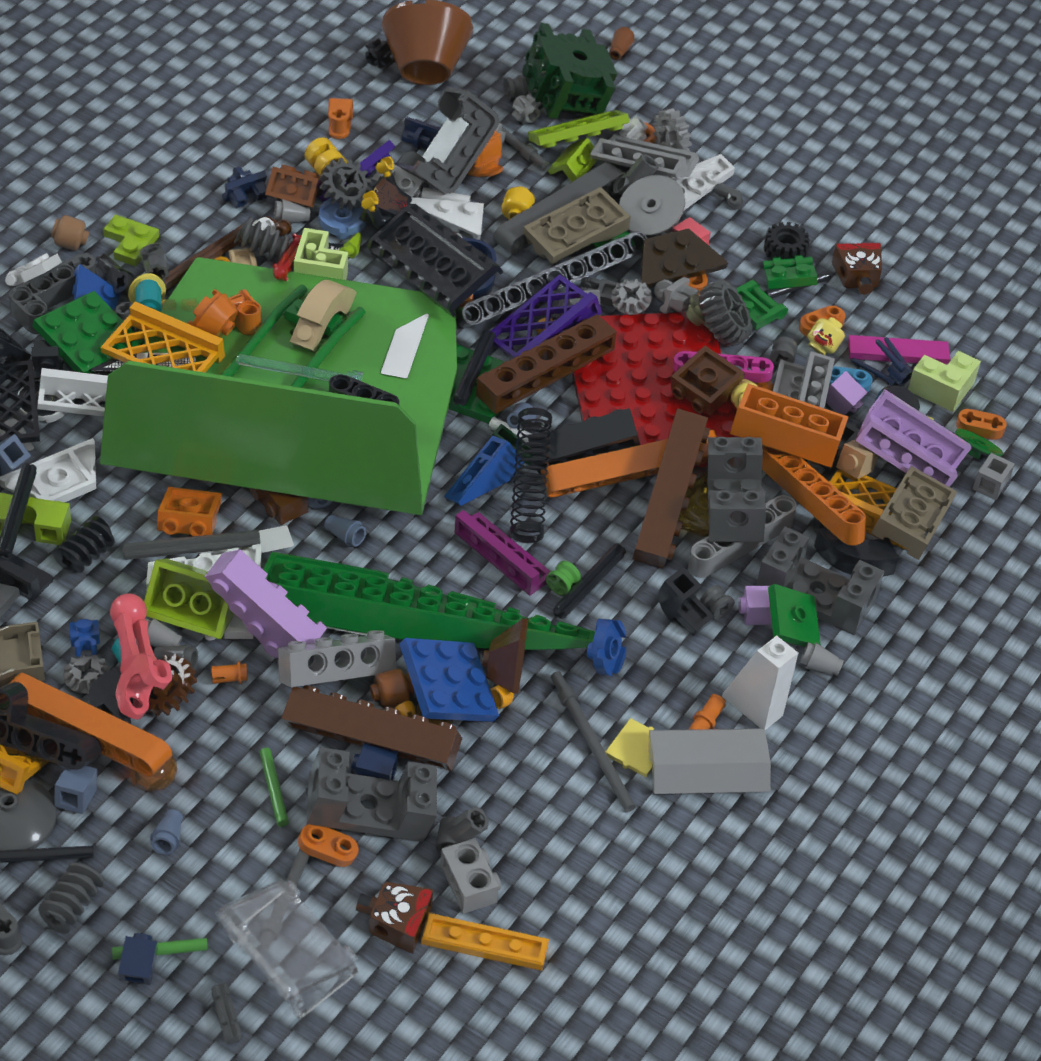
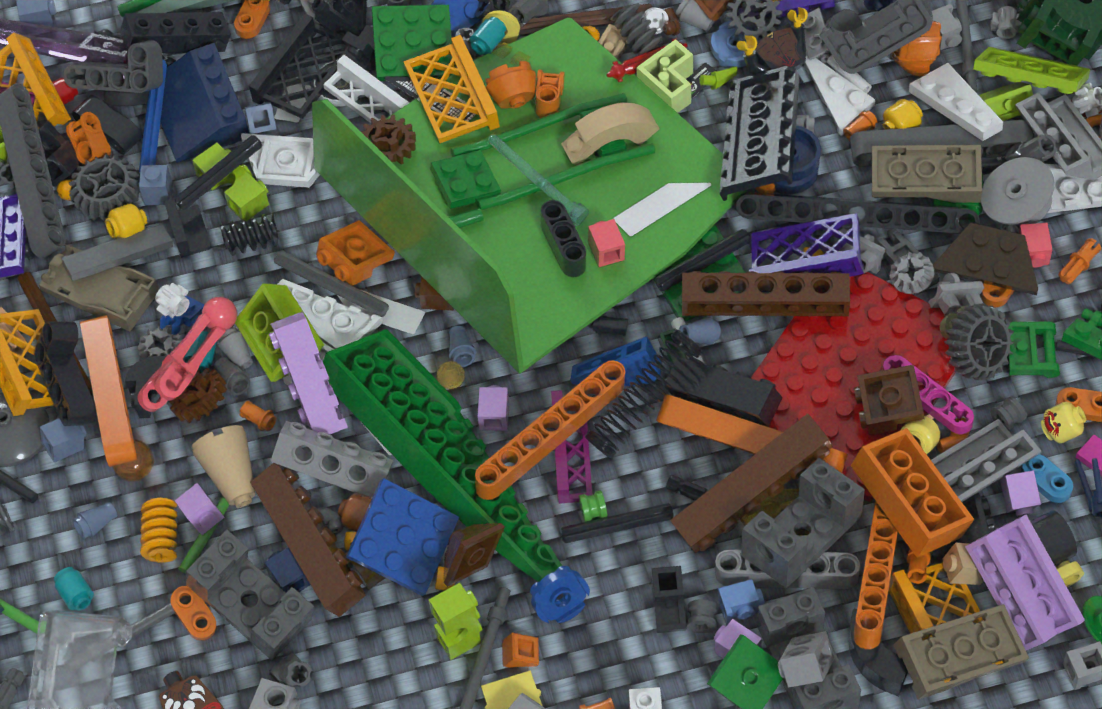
camera: 50 degrees right, 10 degrees up
none -> teal brick [54,567,94,611]
none -> light orange piece [140,497,177,563]
none -> white gear [155,283,189,318]
none -> lavender brick [175,483,225,535]
none -> tan cone [192,425,256,508]
none -> lime arch [429,583,482,660]
none -> clear yellow plate [437,361,465,389]
none -> orange beam [475,360,625,500]
none -> lavender brick [478,385,509,431]
none -> orange slope [502,632,539,668]
none -> coral brick [588,219,625,267]
none -> black pin [593,314,628,336]
none -> black axle [666,475,708,501]
none -> medium blue brick [718,579,765,626]
none -> light grey brick [778,631,834,688]
none -> orange pin [843,111,877,141]
none -> orange pin [907,549,931,584]
none -> white wing [909,63,1003,141]
none -> orange axle [1059,238,1101,284]

